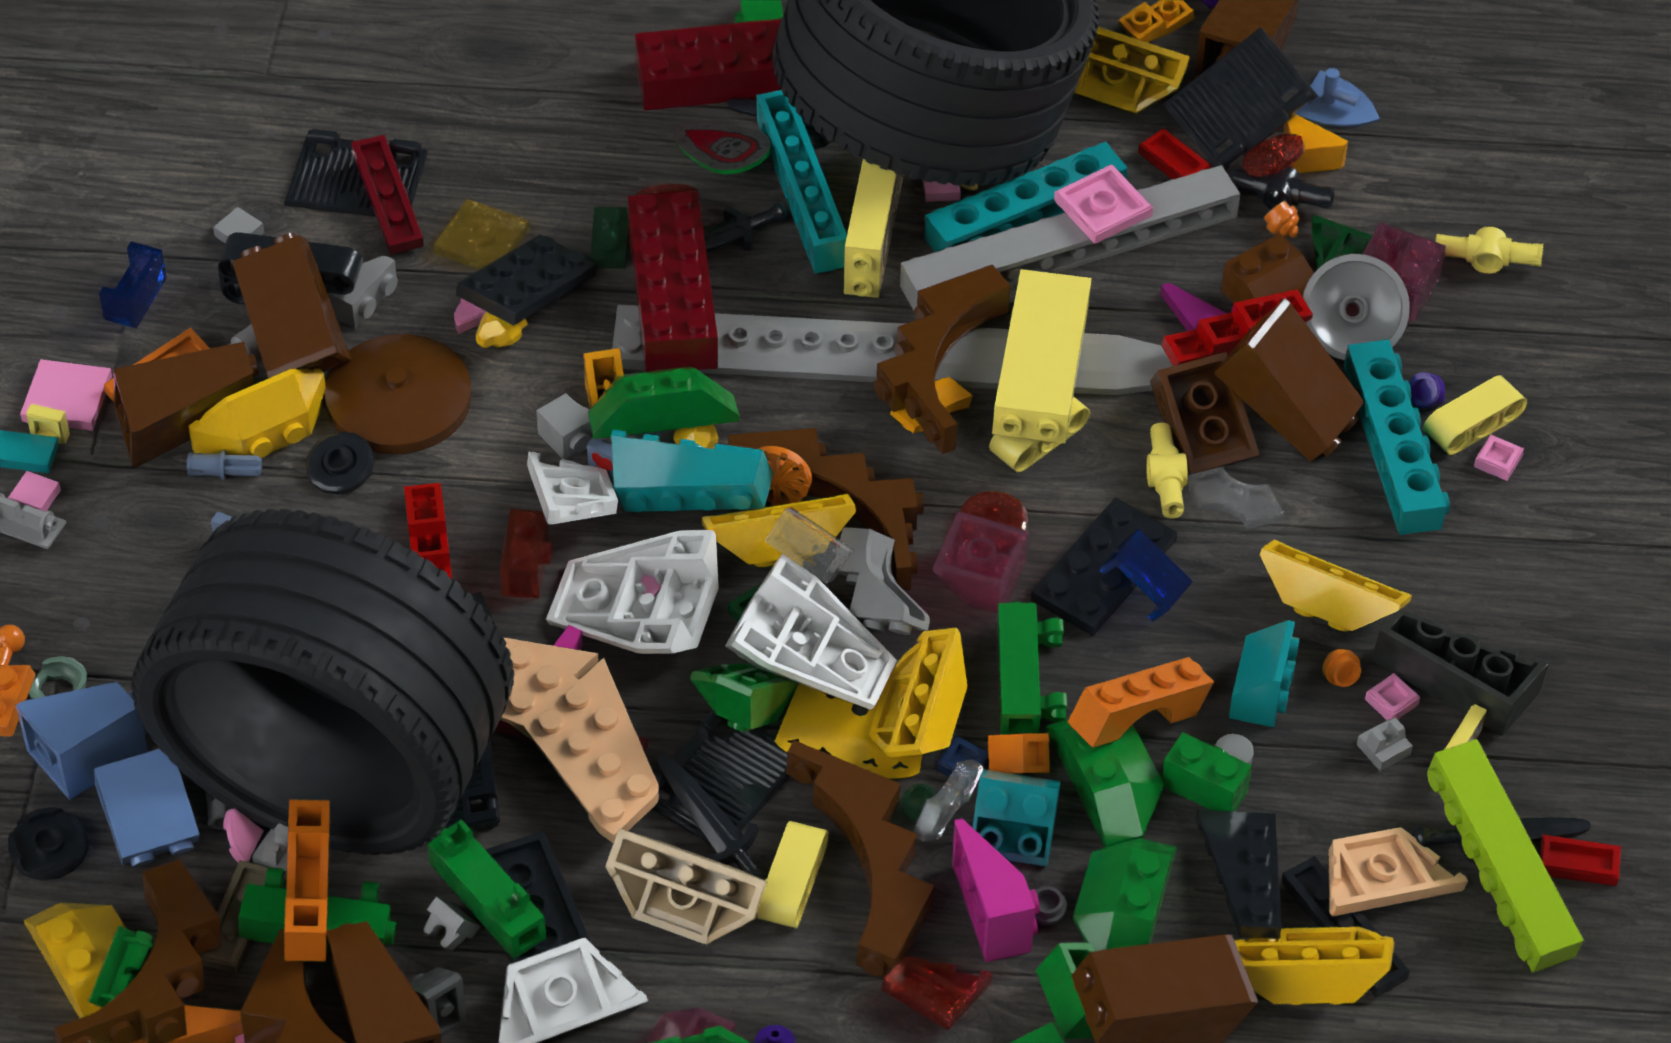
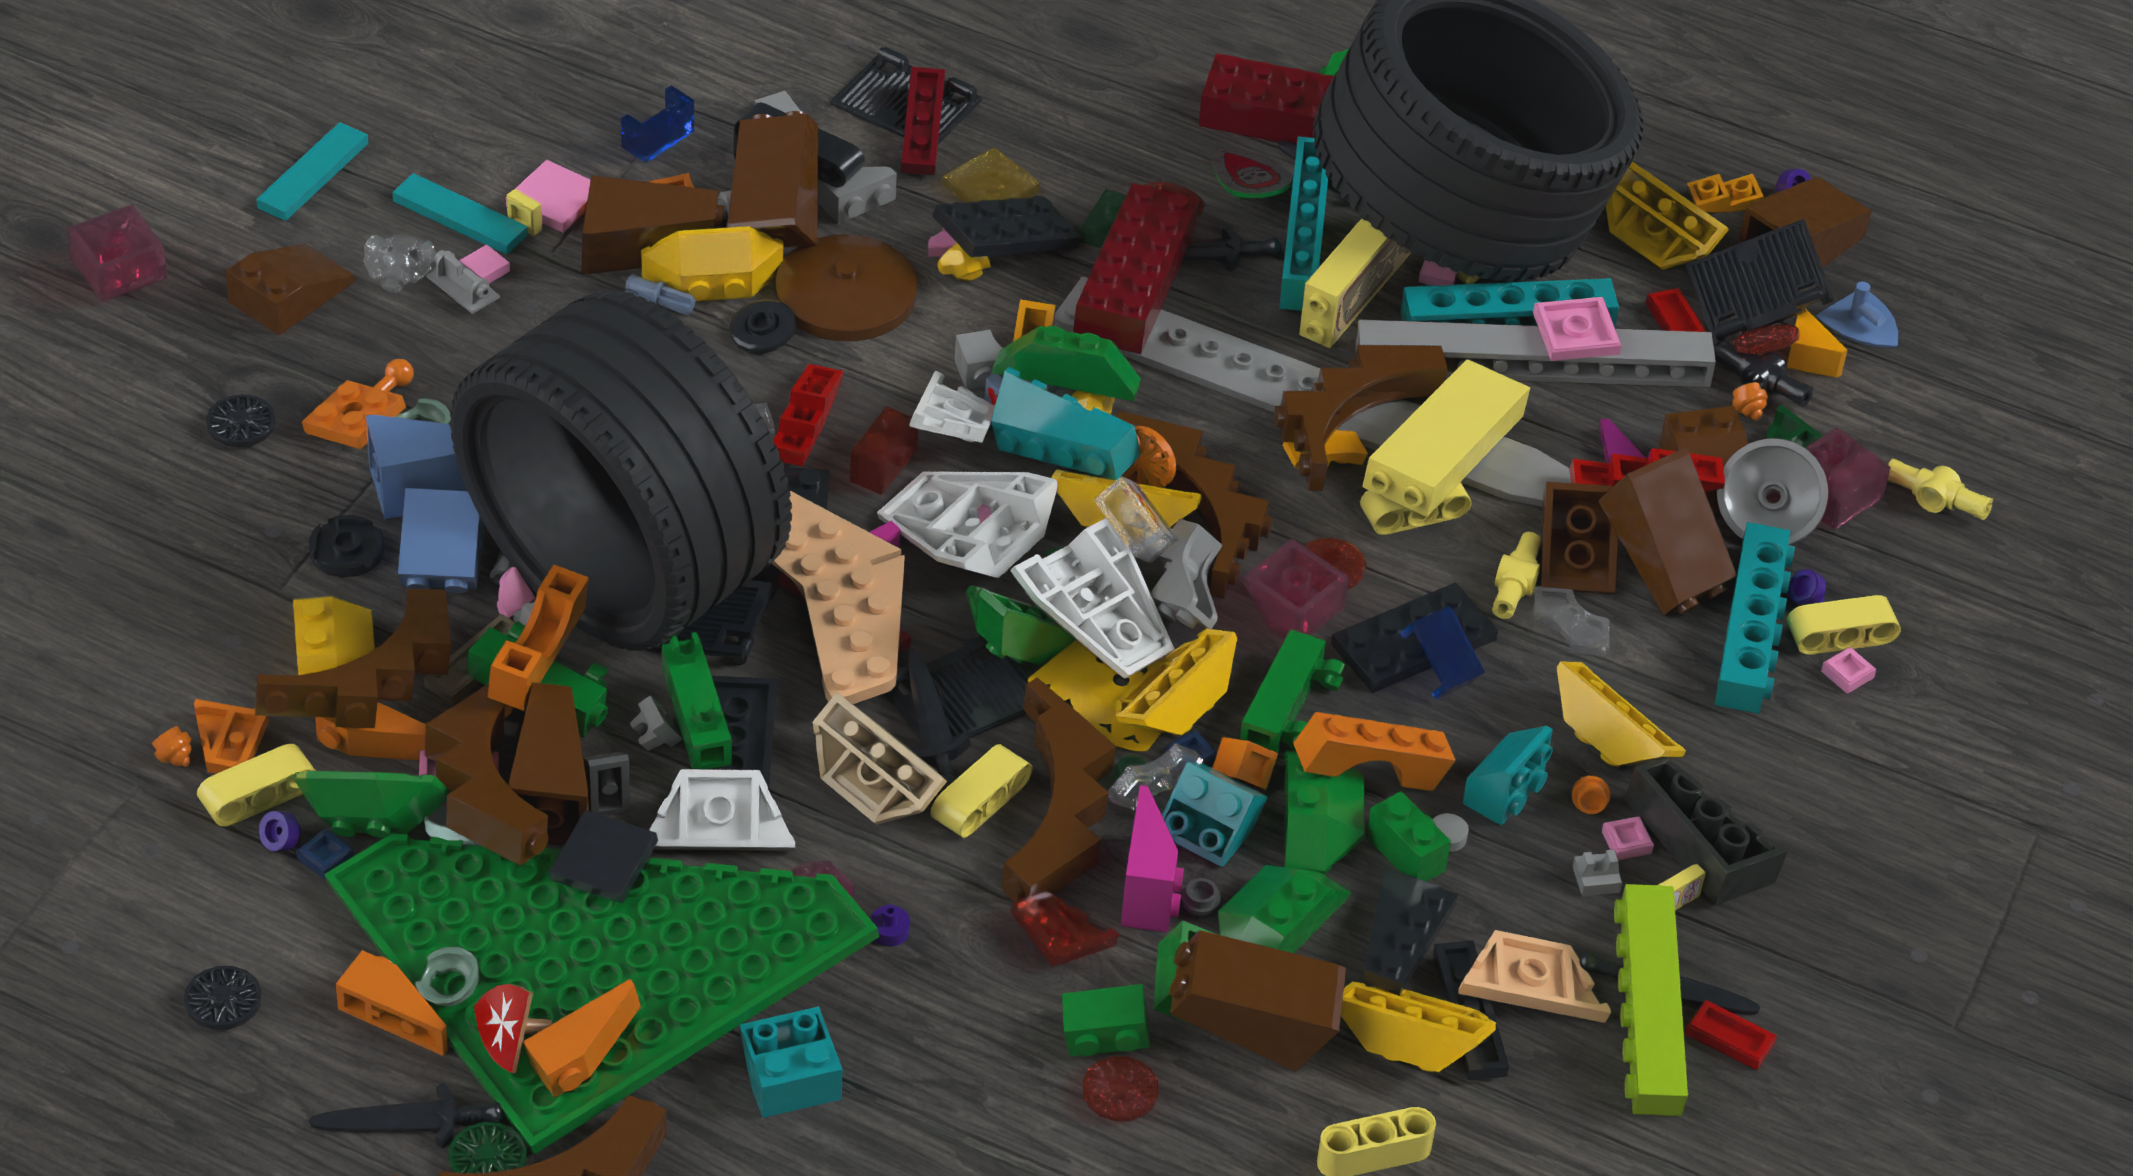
camera: 20 degrees right, 5 degrees down
green hinge [88,926,154,1008] -> none

